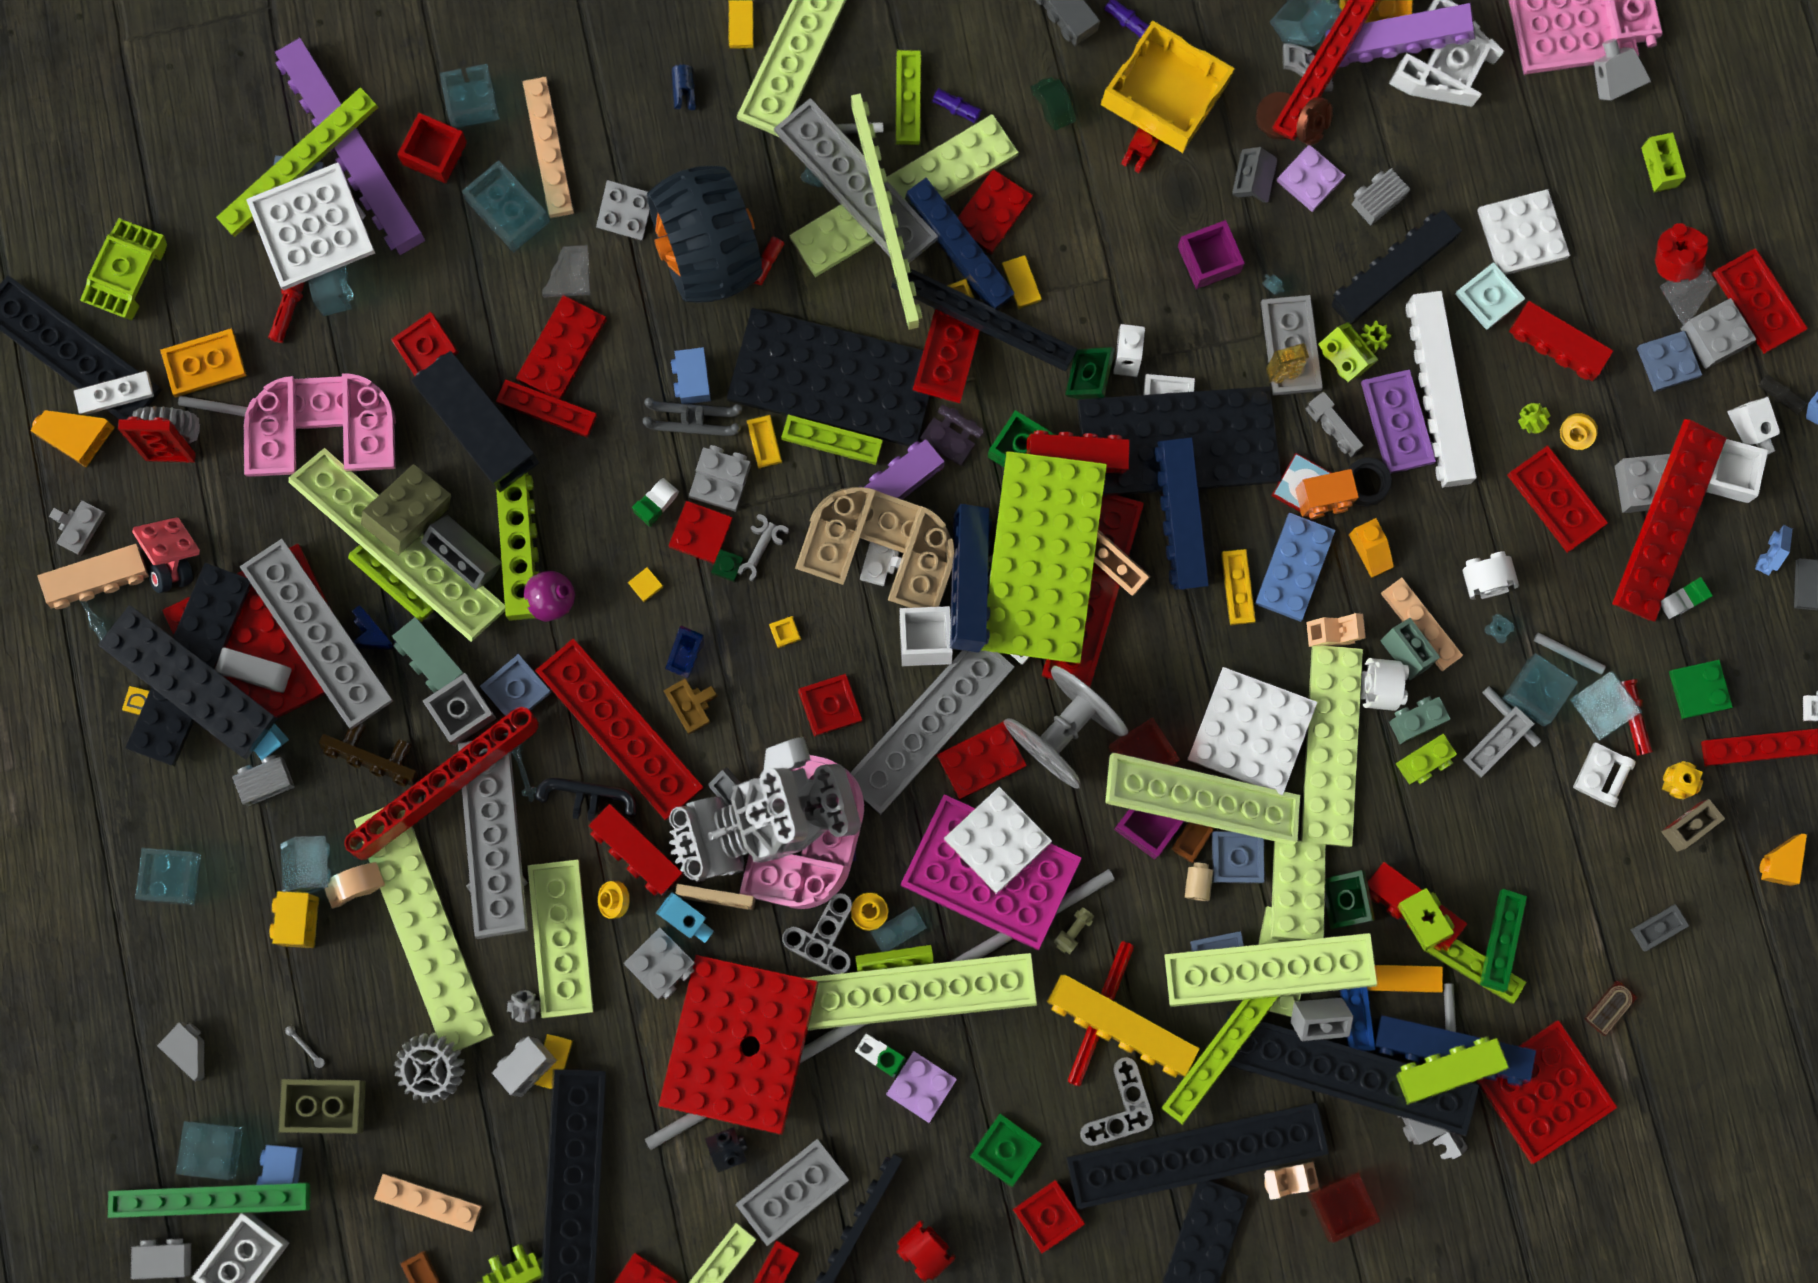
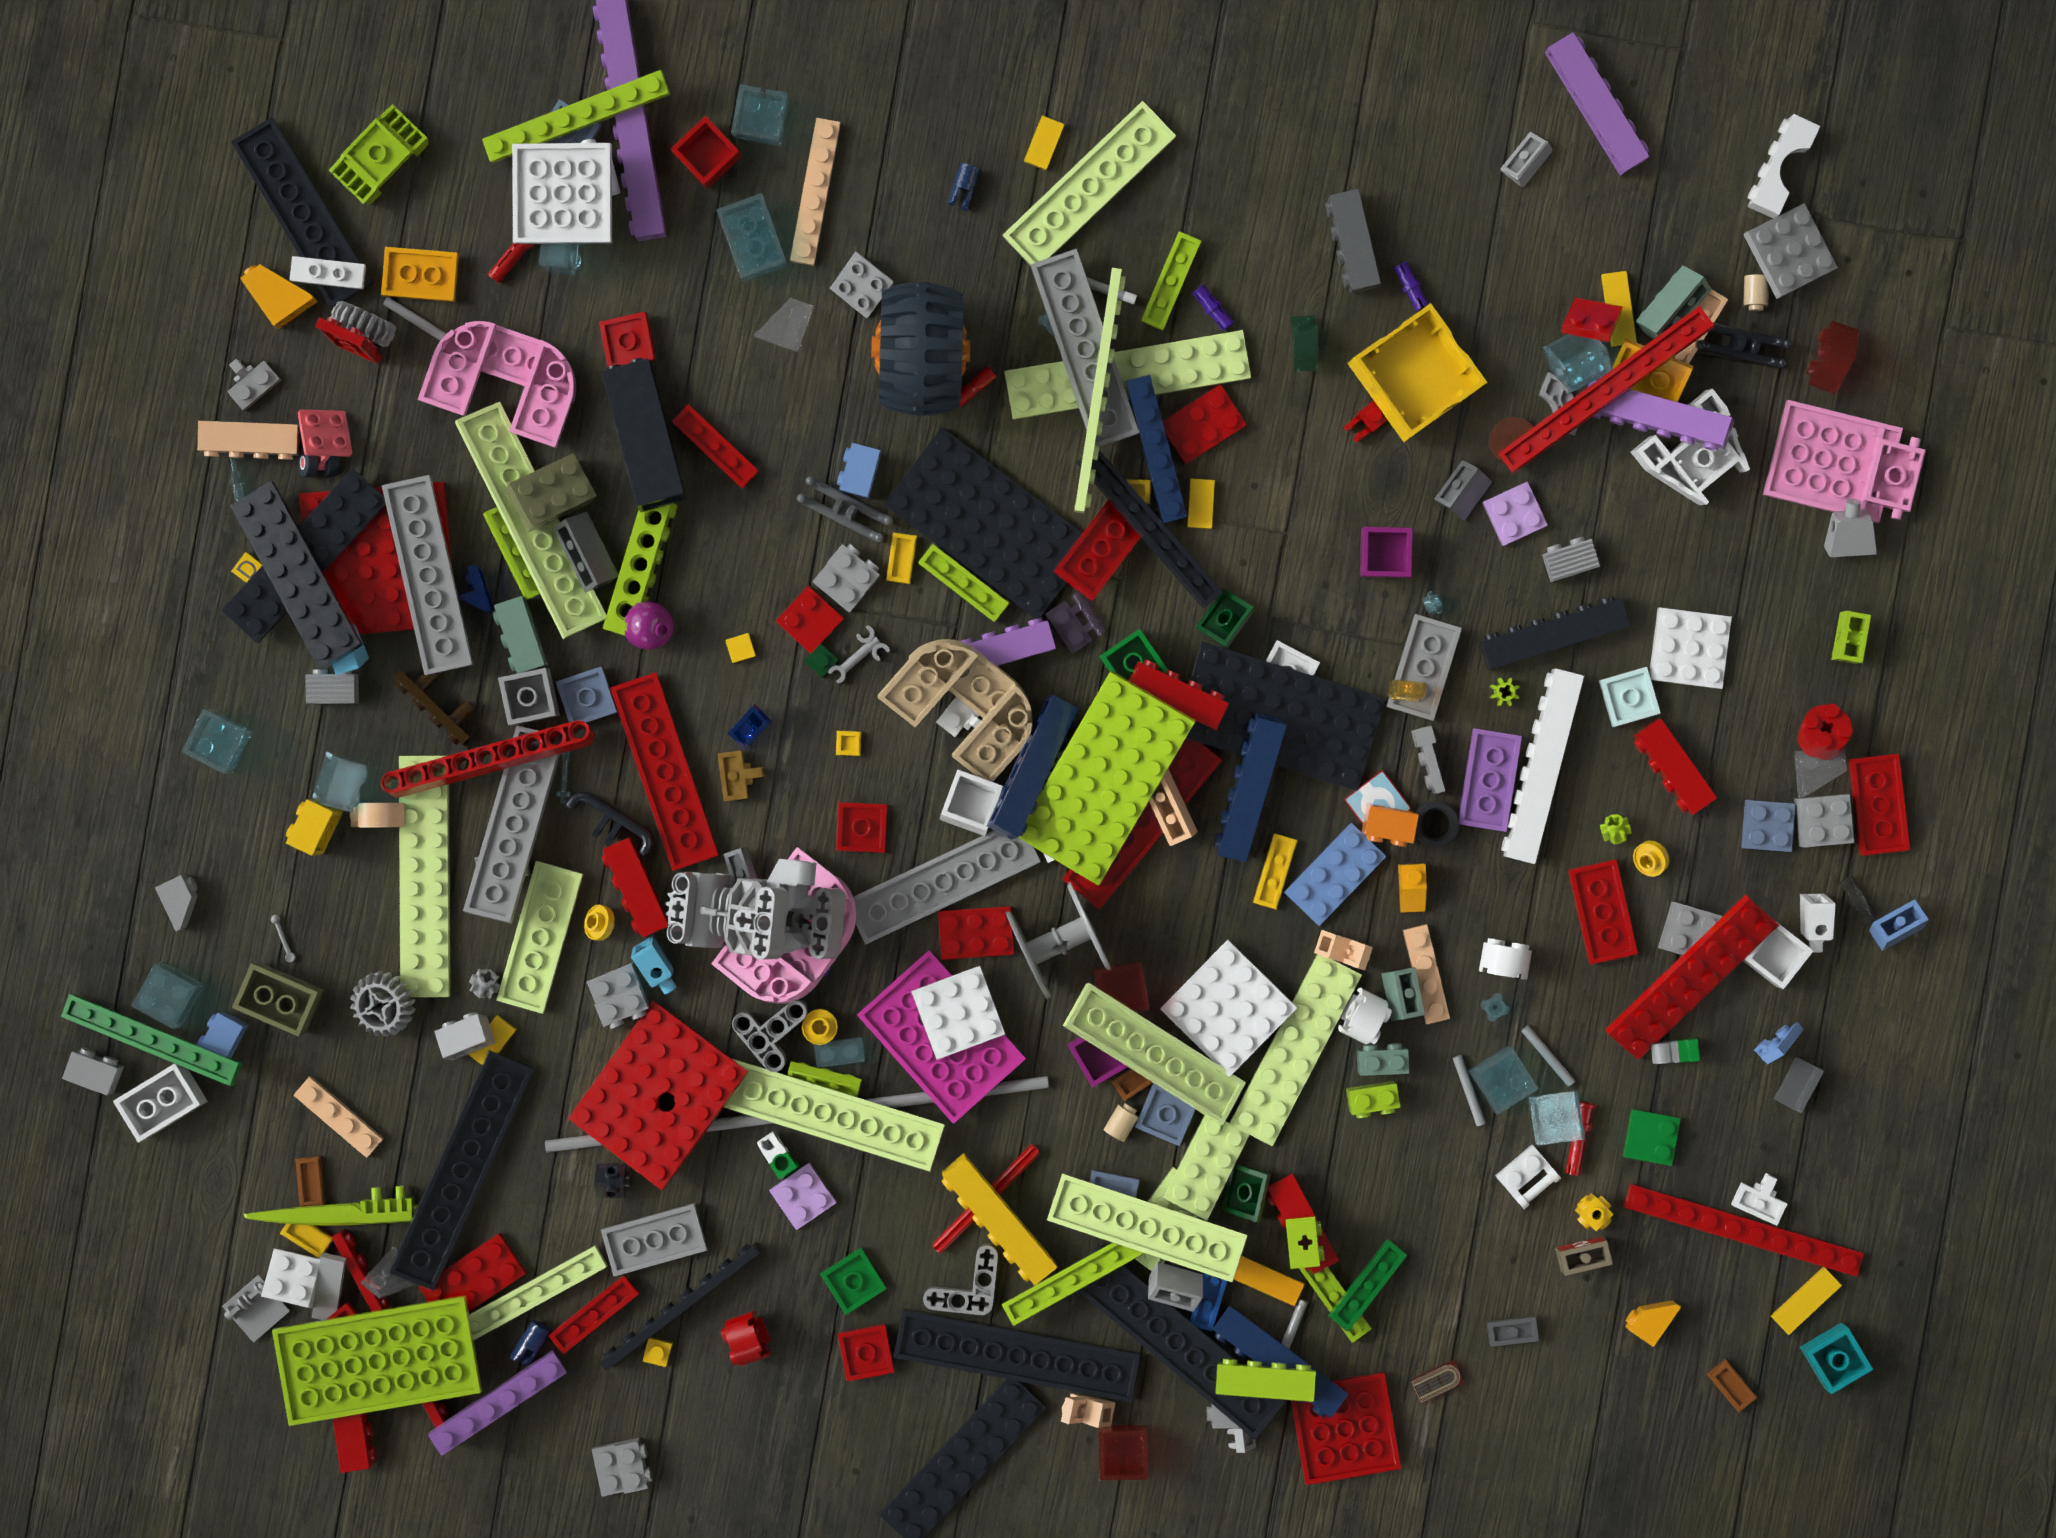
camera: 25 degrees right, 10 degrees up
light grey beam [215,648,292,693] -> none
red plate [516,295,607,400] -> none
leg [632,478,679,527] -> none
tan tile [676,884,756,910] -> none
olive bar [1053,907,1094,955] -> none
white torso [1113,324,1145,377] -> none
copper tile [1297,96,1332,145] -> none
lime brick [1318,322,1378,382] -> none
light grey plate [1463,706,1534,778] -> none

